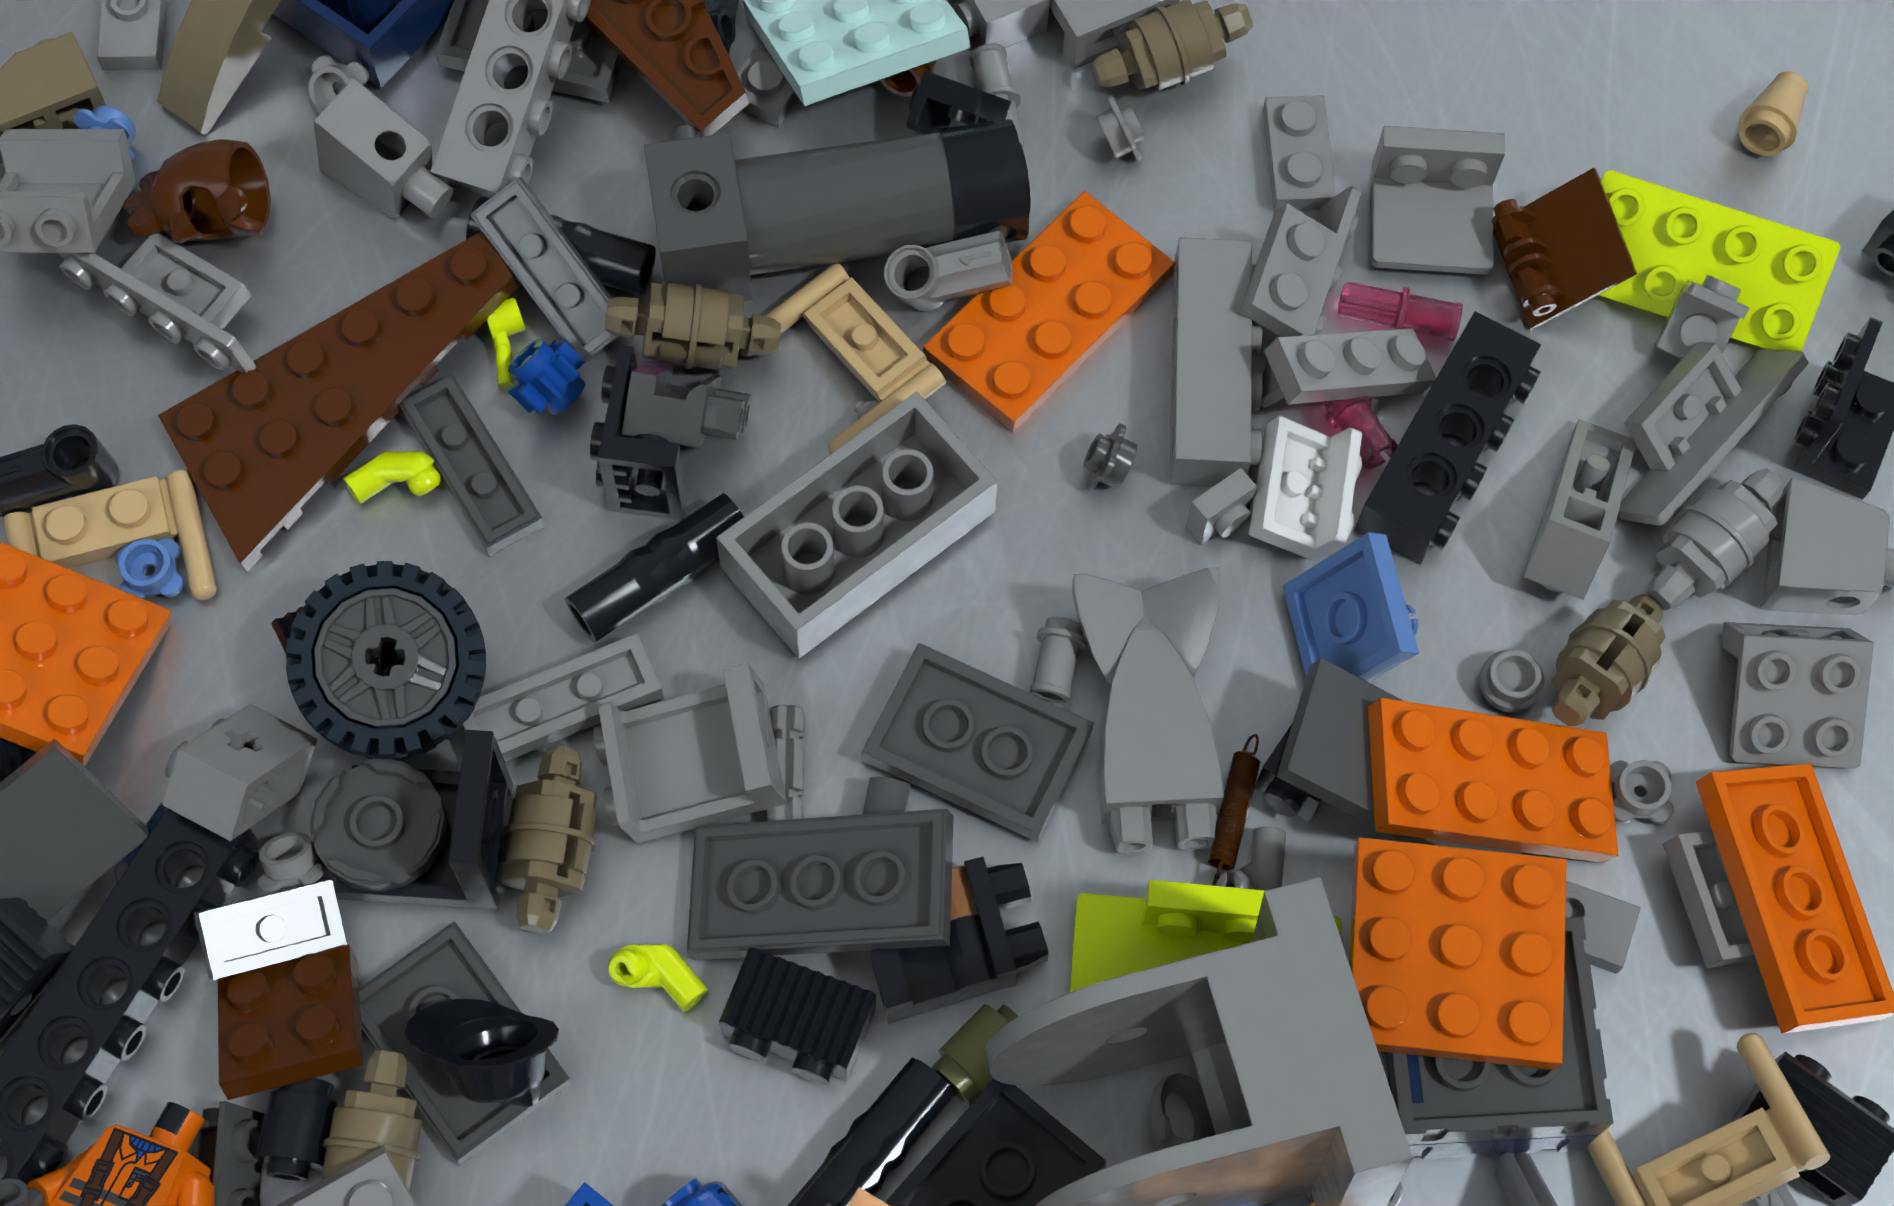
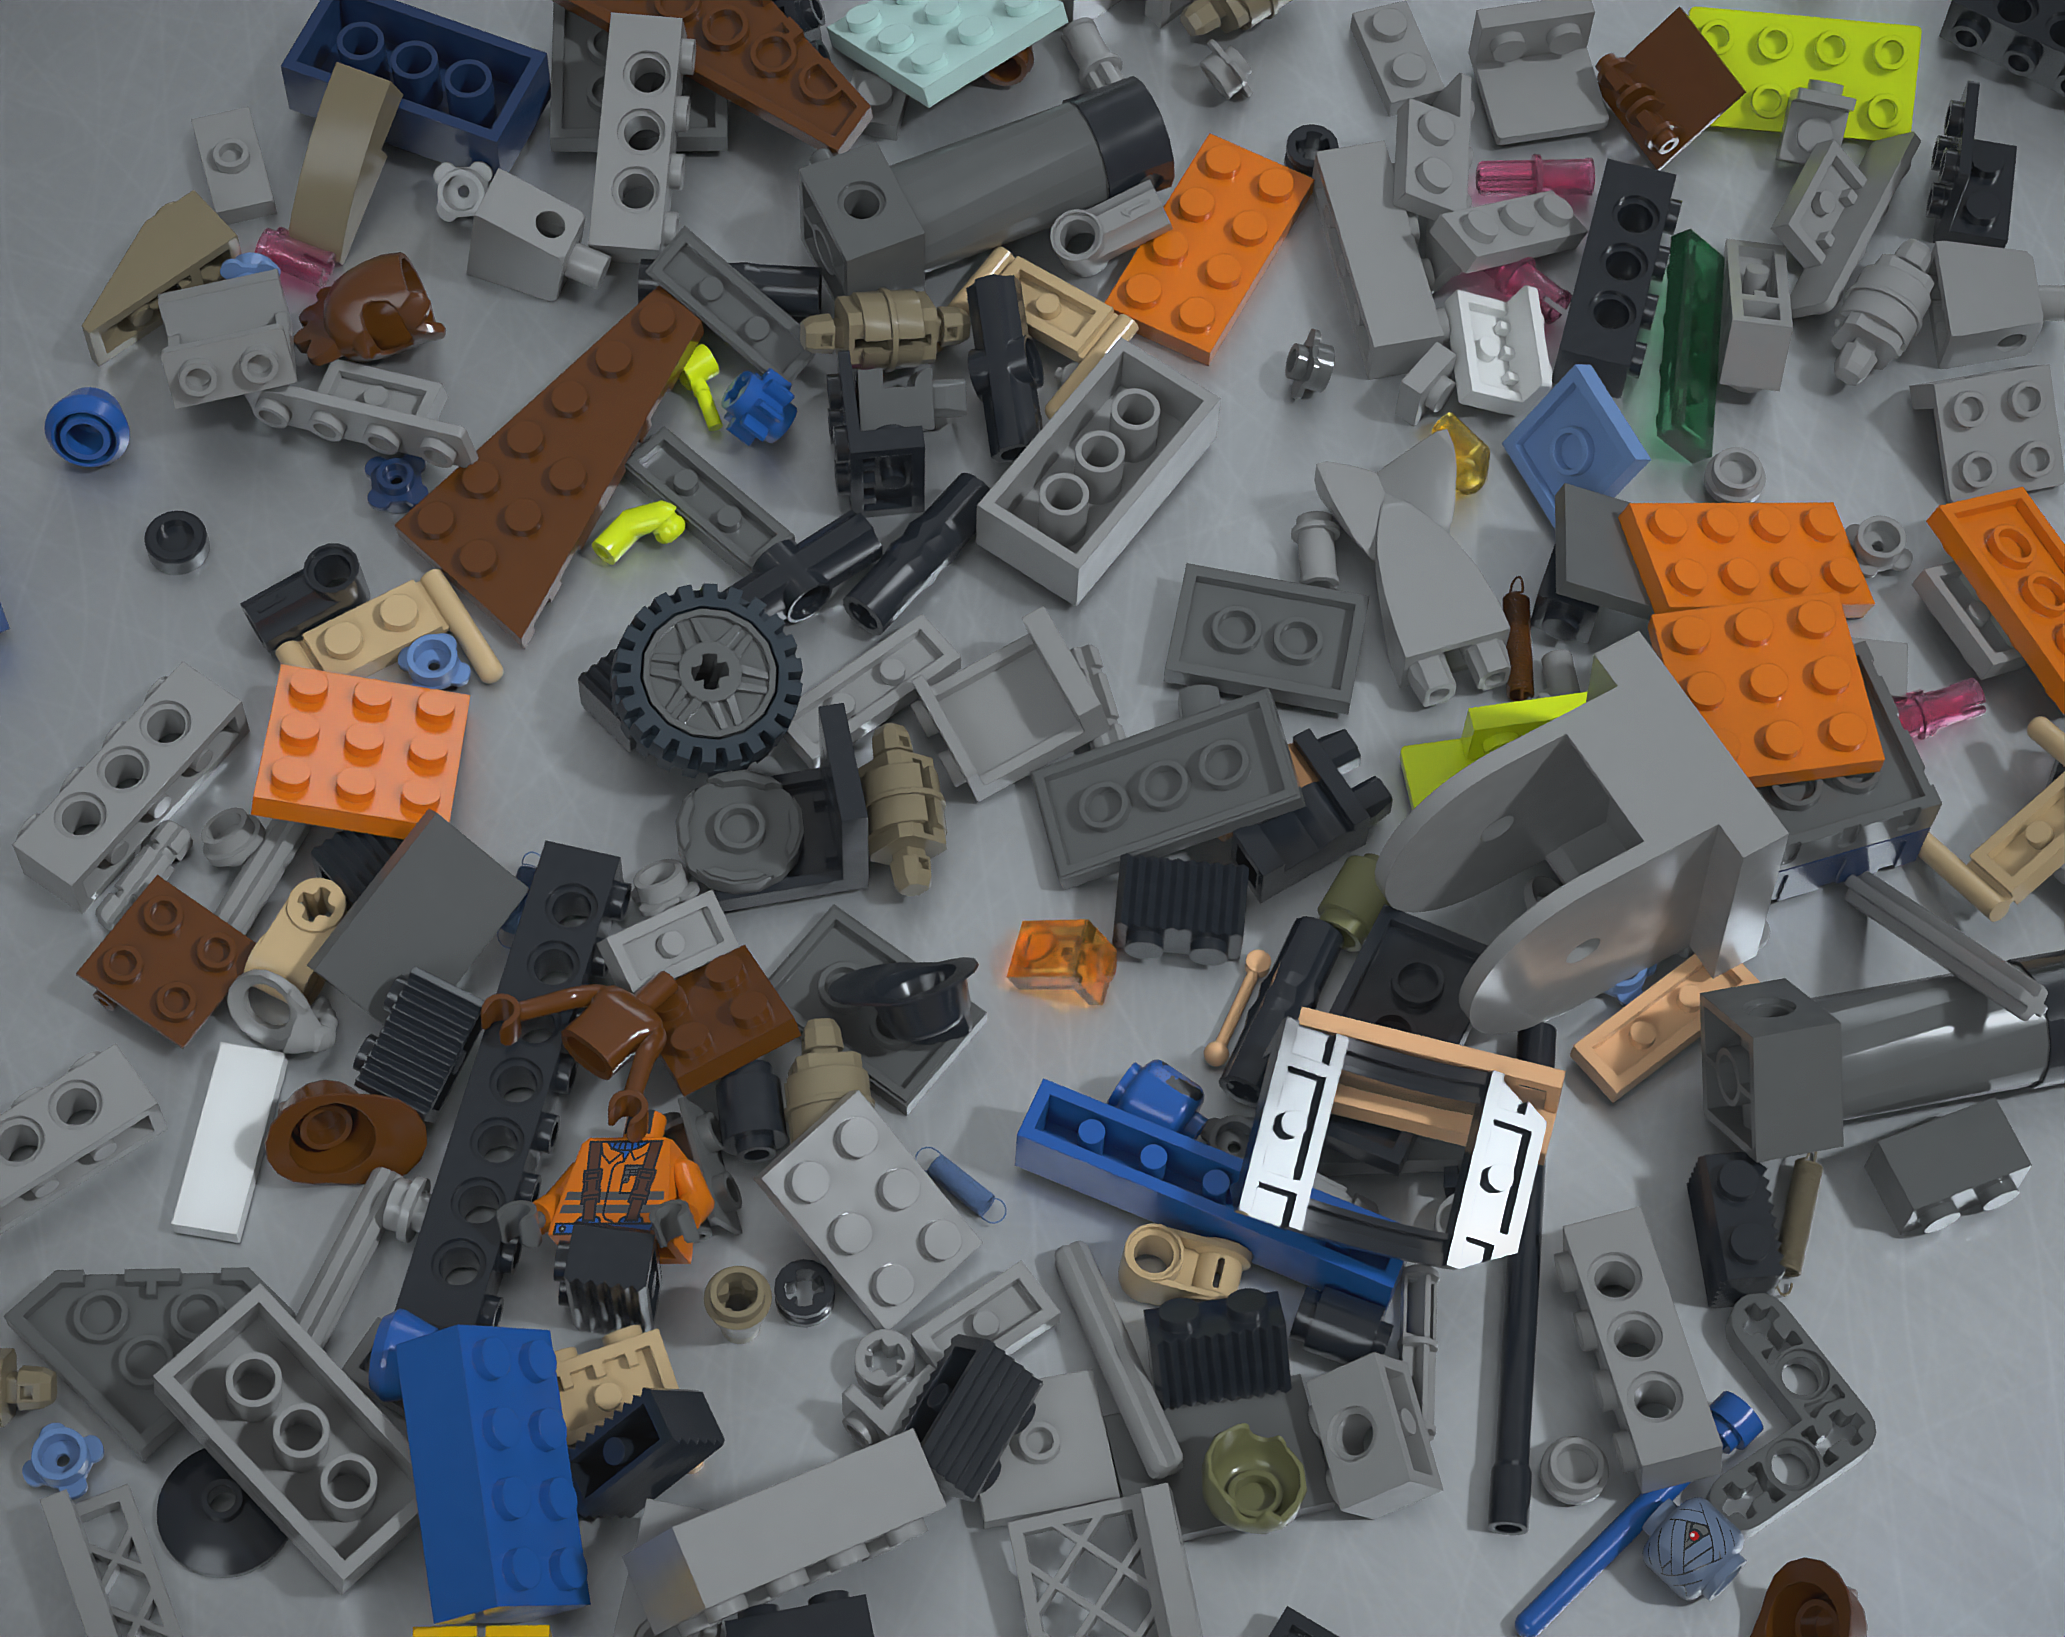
camera: 15 degrees left, 5 degrees down
light grey brick [162,704,317,841] -> none
neon yellow arm [608,944,709,1012] -> none
black bracket [906,70,1012,134] -> none
dark tan piece [1551,594,1666,726] -> none
none -> clear pink pin [255,226,336,289]
none -> dark blue plate [364,454,429,514]
none -> reddish brown piece [481,971,679,1142]
none -> black piece [722,509,883,623]
none -> black piece [966,274,1044,463]
none -> clear orange bracket [1006,919,1117,1005]
none -> light nougat hinge [1203,950,1271,1067]
none -> black bush [1284,124,1339,178]
none -> clear yellow arm [1431,412,1491,495]
none -> clear green plate [1656,228,1725,464]
none -> clear pink pin [1895,678,1986,740]

